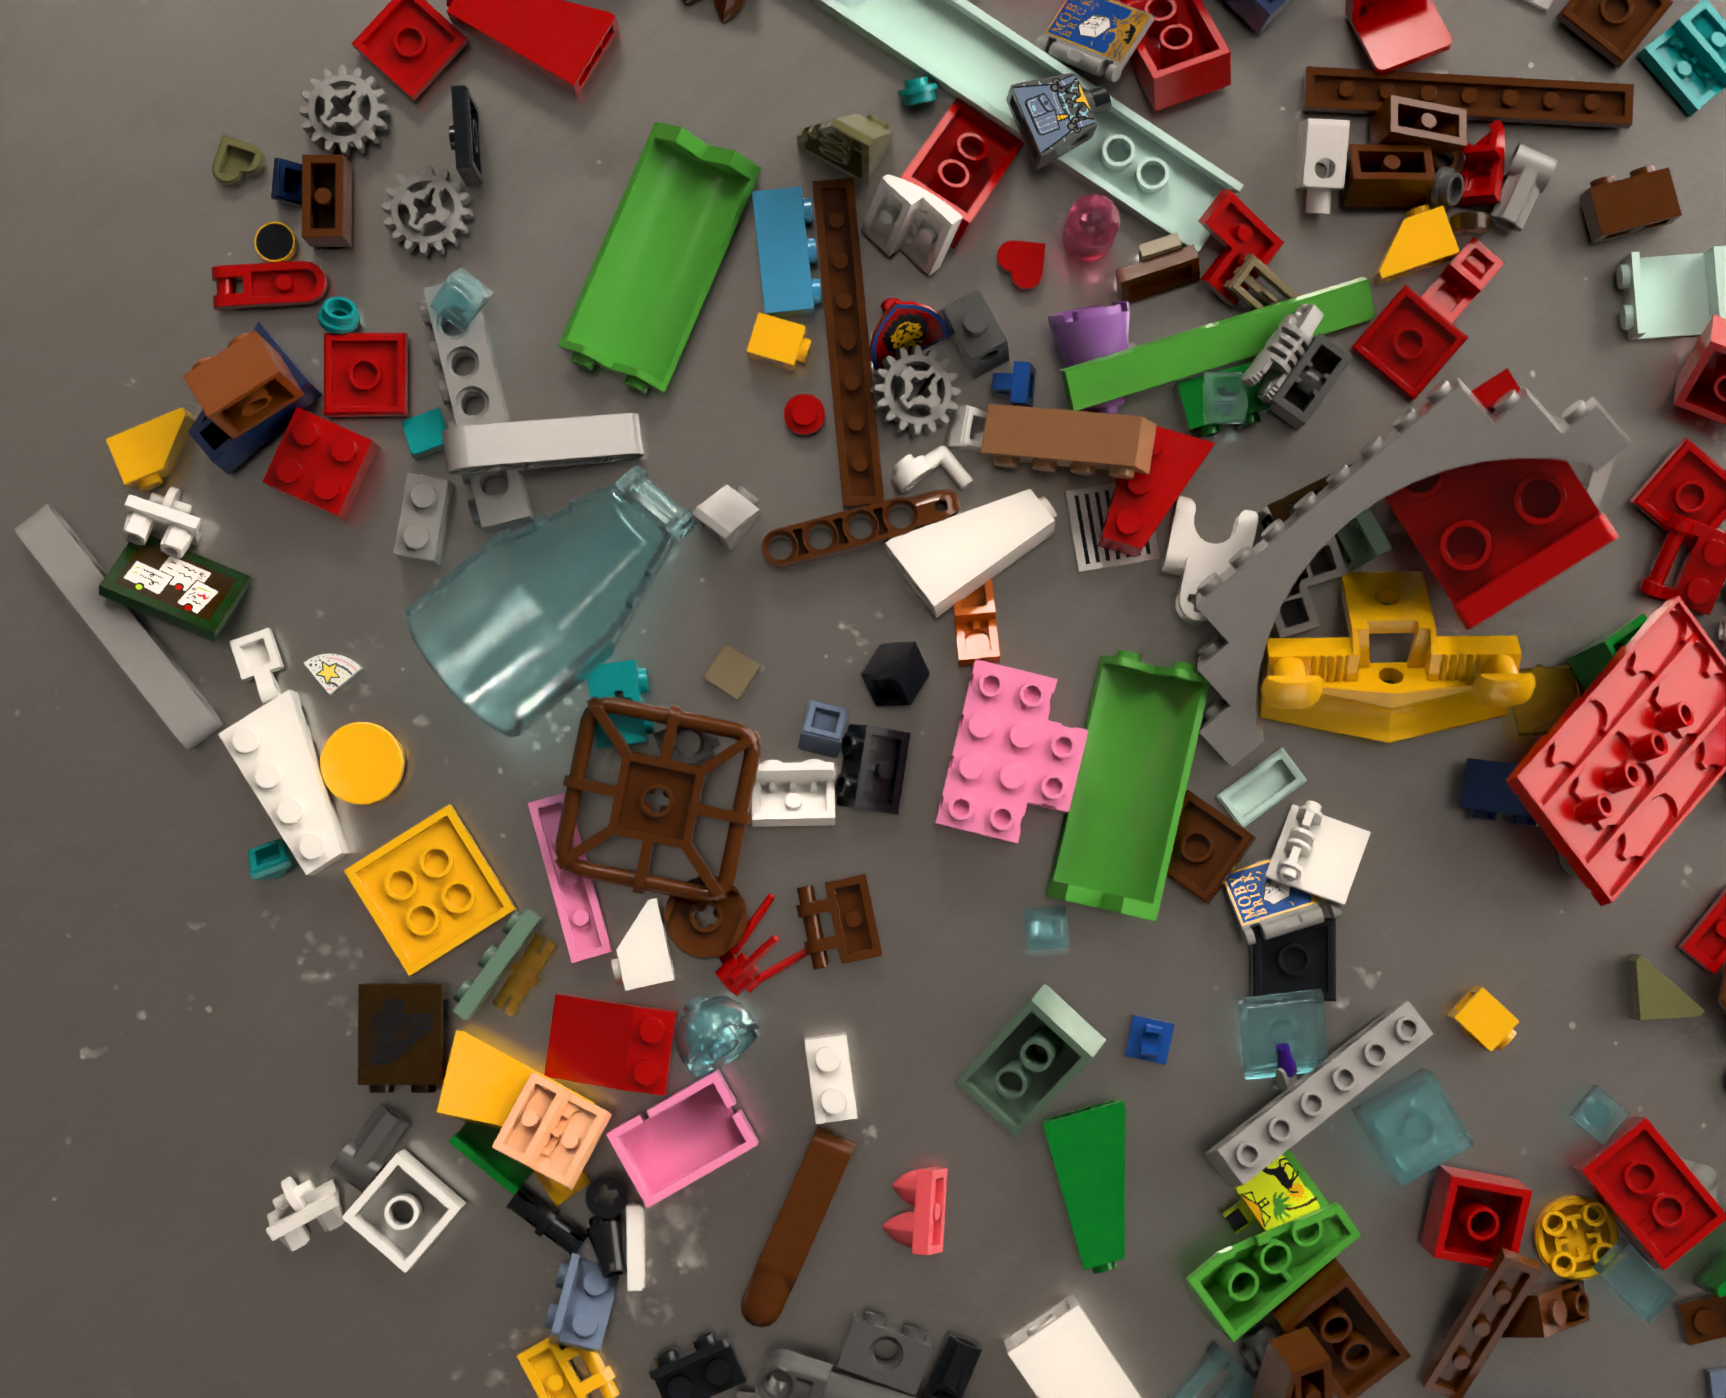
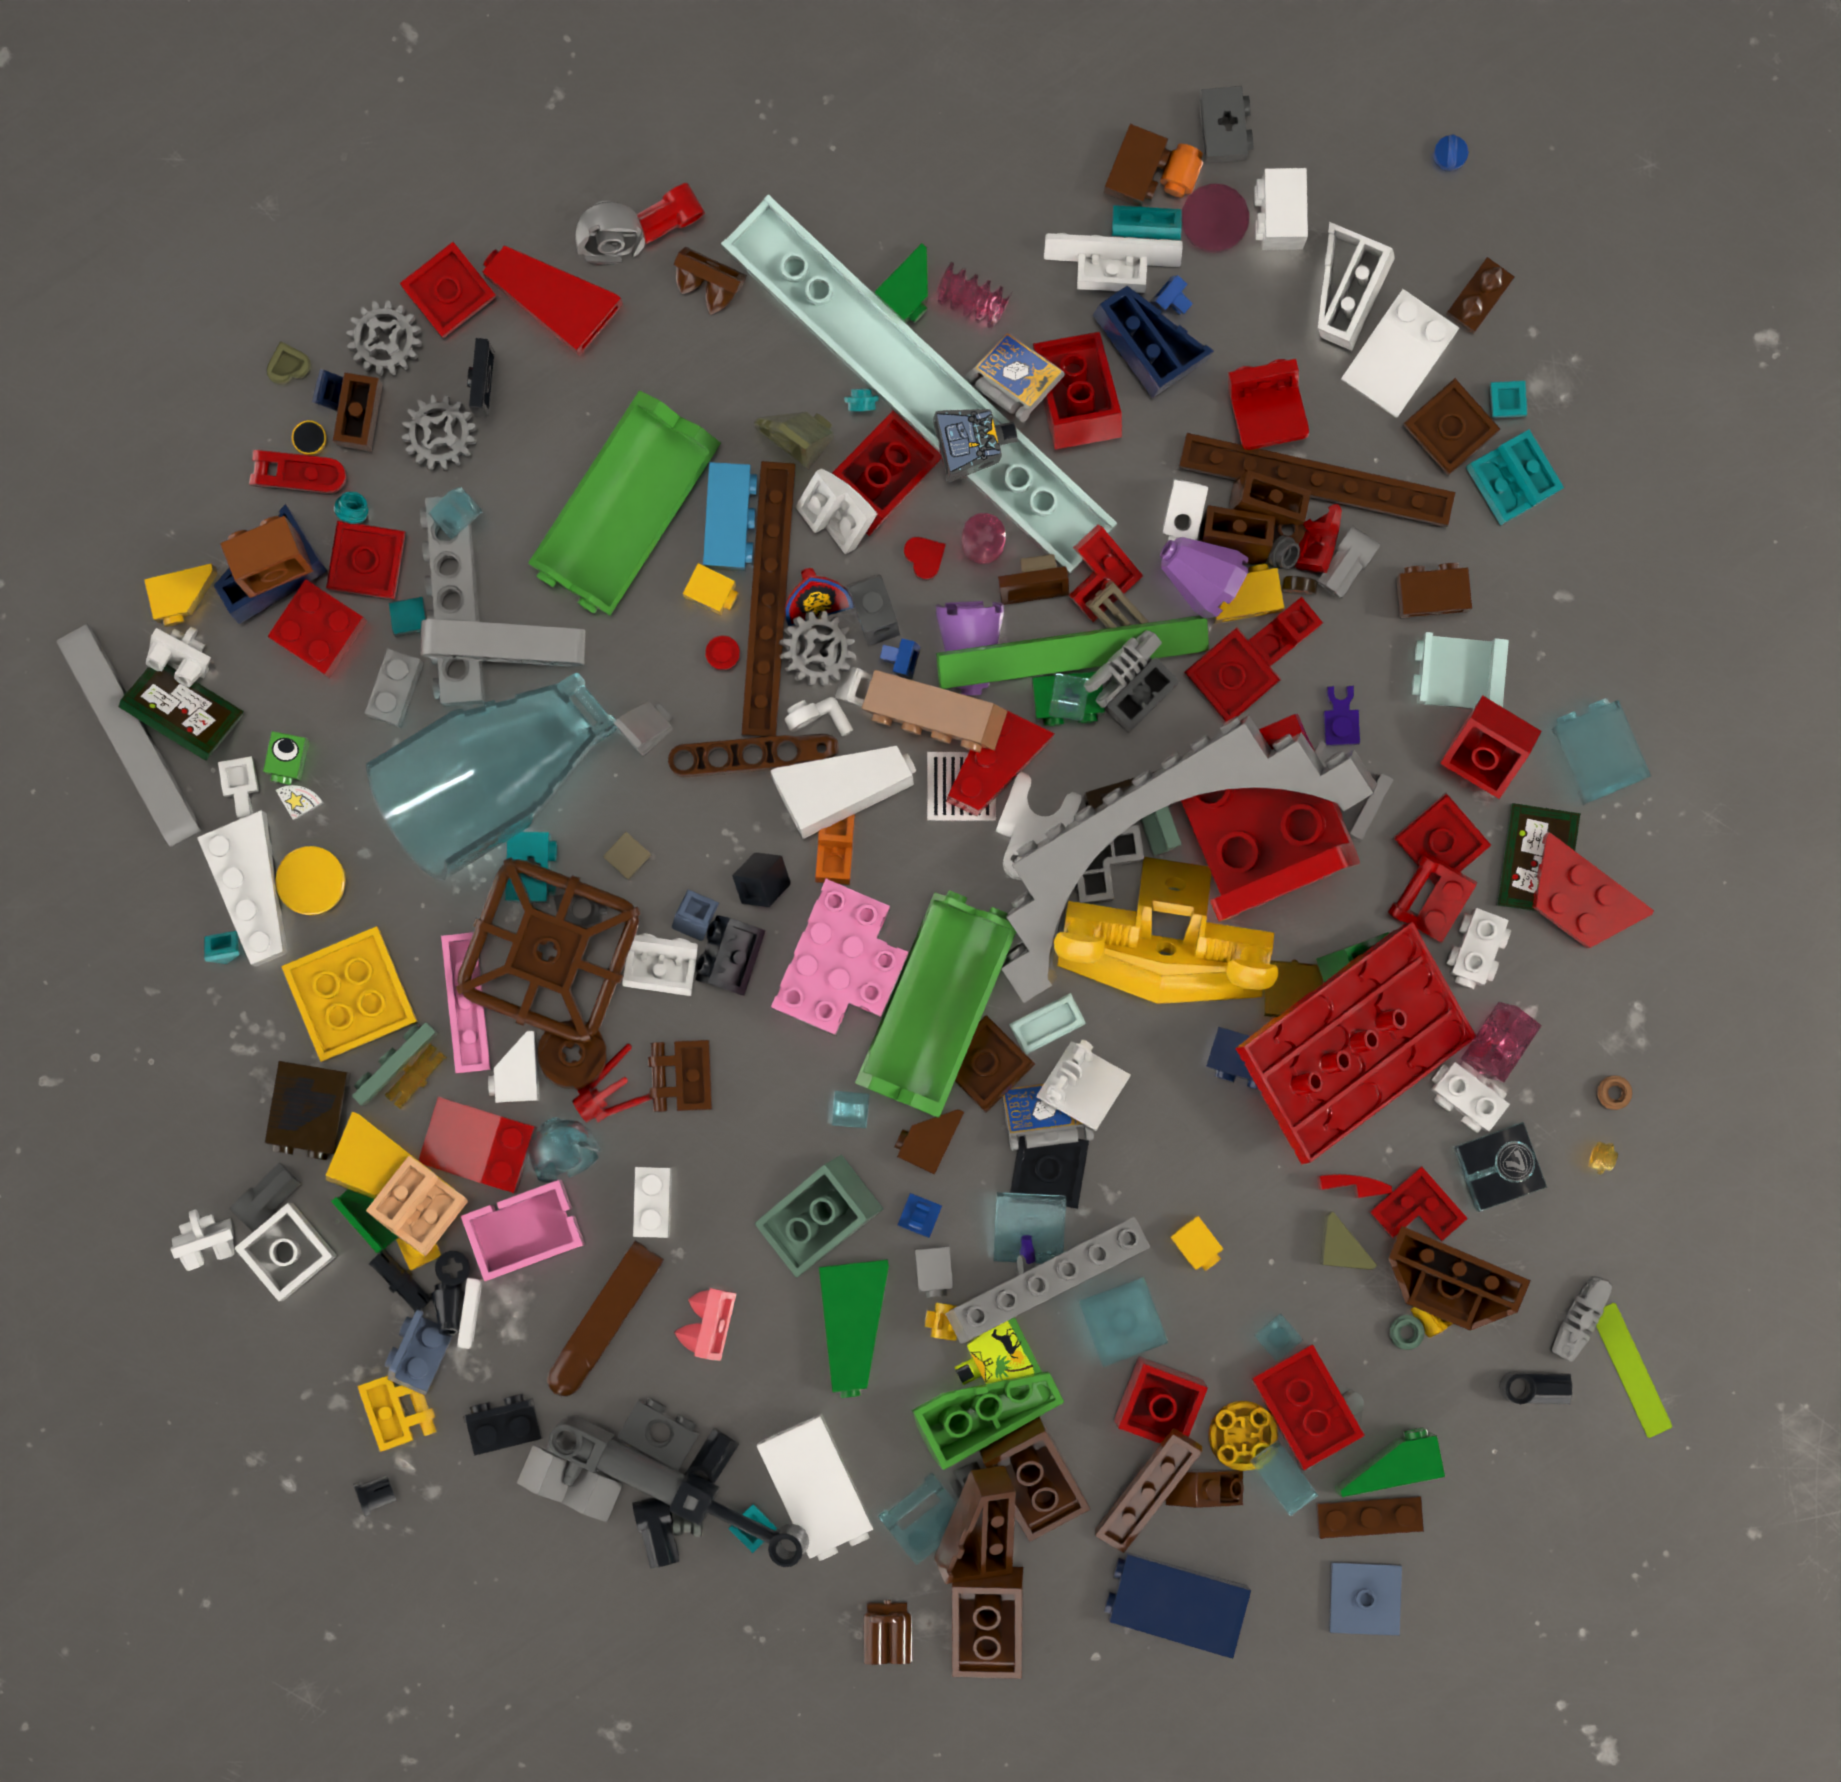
camera: 10 degrees right, 0 degrees up
none -> bright green brick [263,731,310,785]
none -> reddish brown slope [894,1109,964,1175]
none -> light grey brick [915,1246,953,1298]
none -> yellow gear [925,1302,958,1341]
none -> medium lavender cone [1160,537,1248,619]
none -> red slope [1317,1174,1393,1198]
none -> dark purple plate [1323,686,1360,746]

